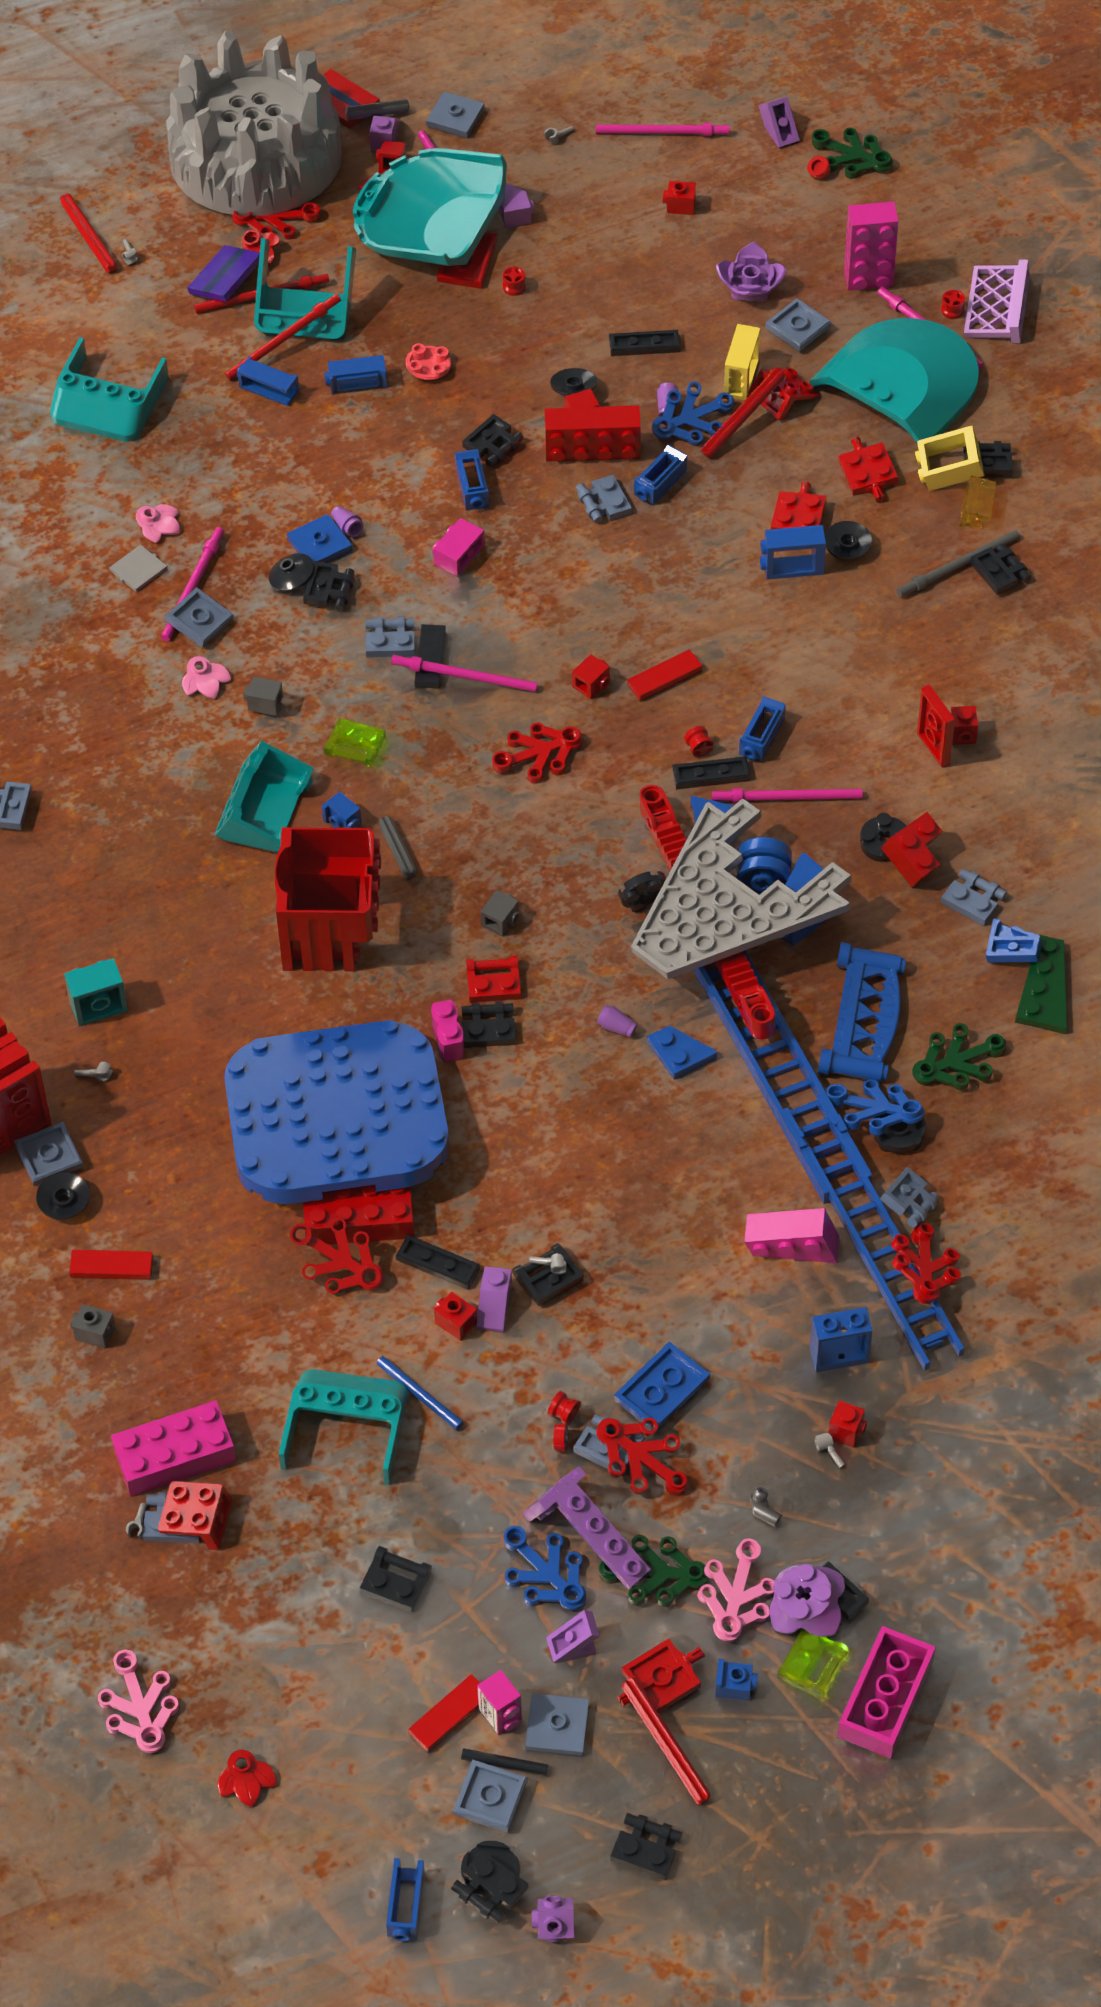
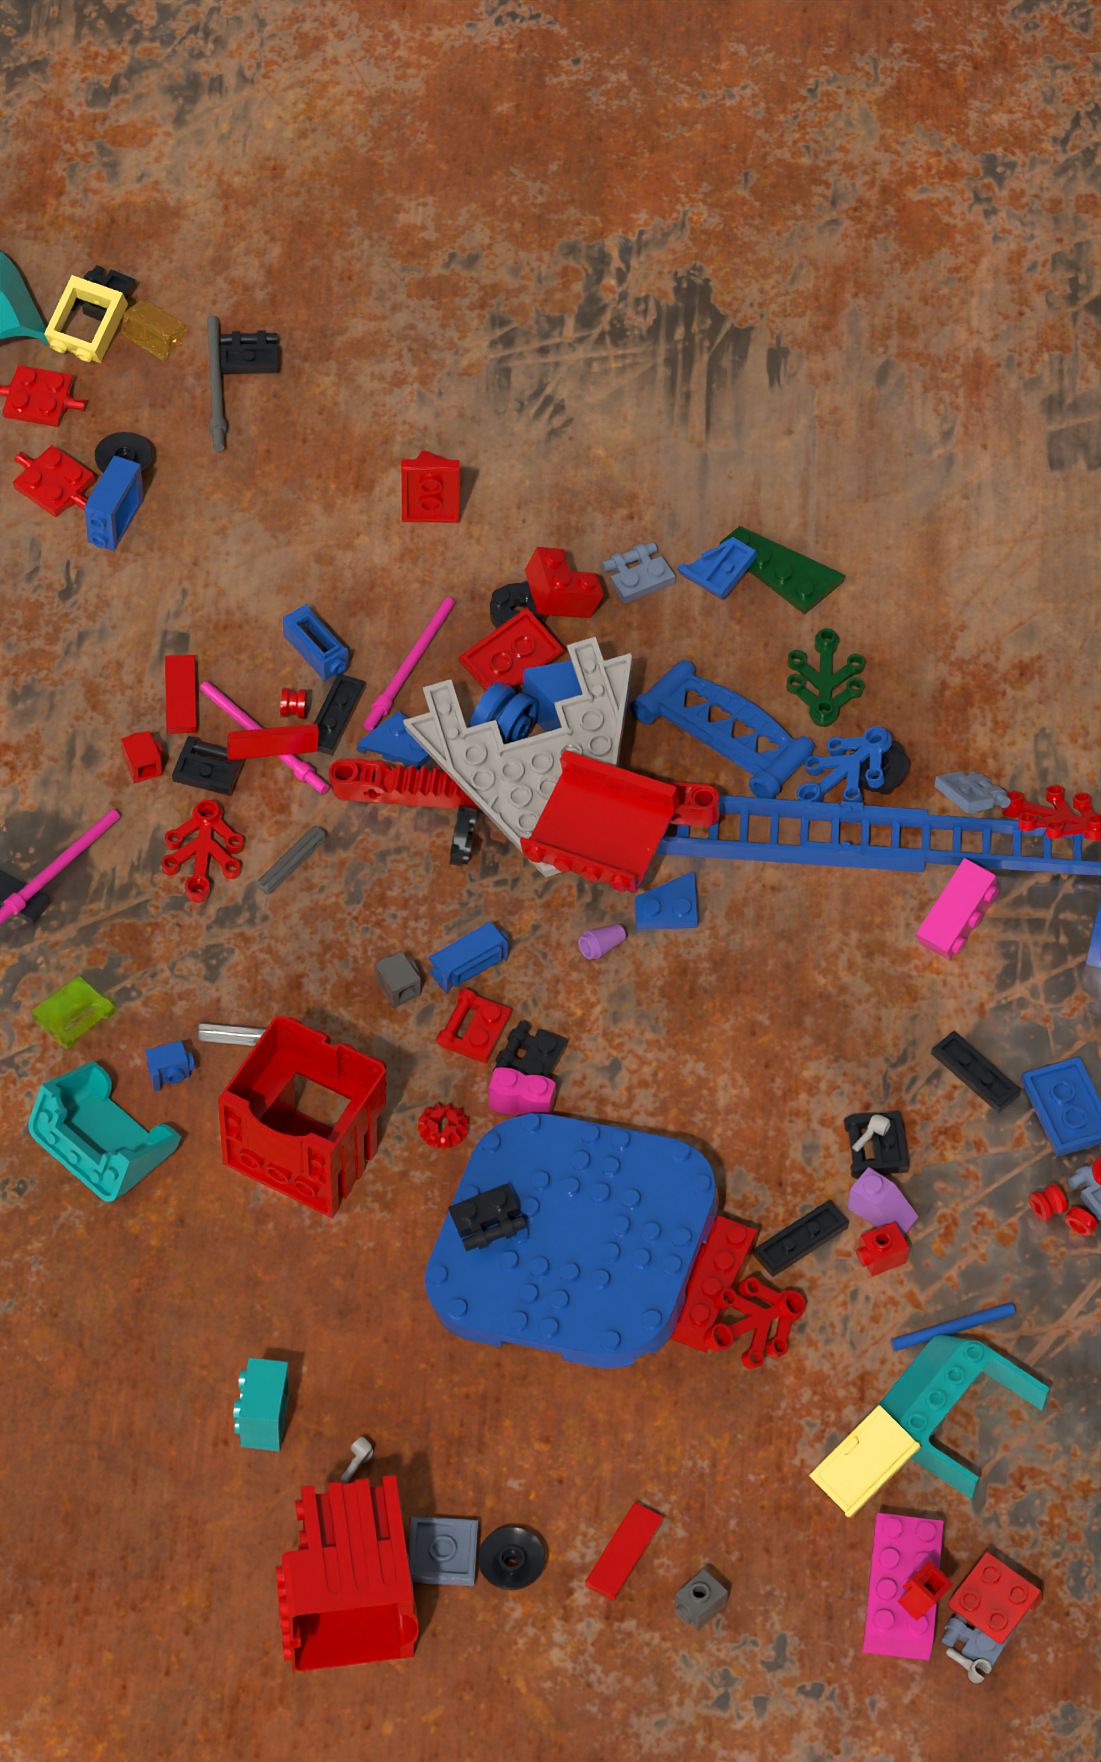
camera: 65 degrees left, 0 degrees up
none -> black plate [172,736,246,796]
none -> dark pink bar [200,681,329,795]
none -> red tile [227,724,319,760]
none -> dark grey axle [257,826,326,894]
none -> red gear [418,1102,468,1149]
none -> blue window [429,922,509,995]
none -> black plate [448,1183,527,1252]
none -> red tile [458,607,565,692]
none -> red panel [520,750,680,894]
none -> light yellow door [809,1405,921,1518]
none -> red brick [897,1560,953,1621]
none -> black tile [931,1031,1021,1114]

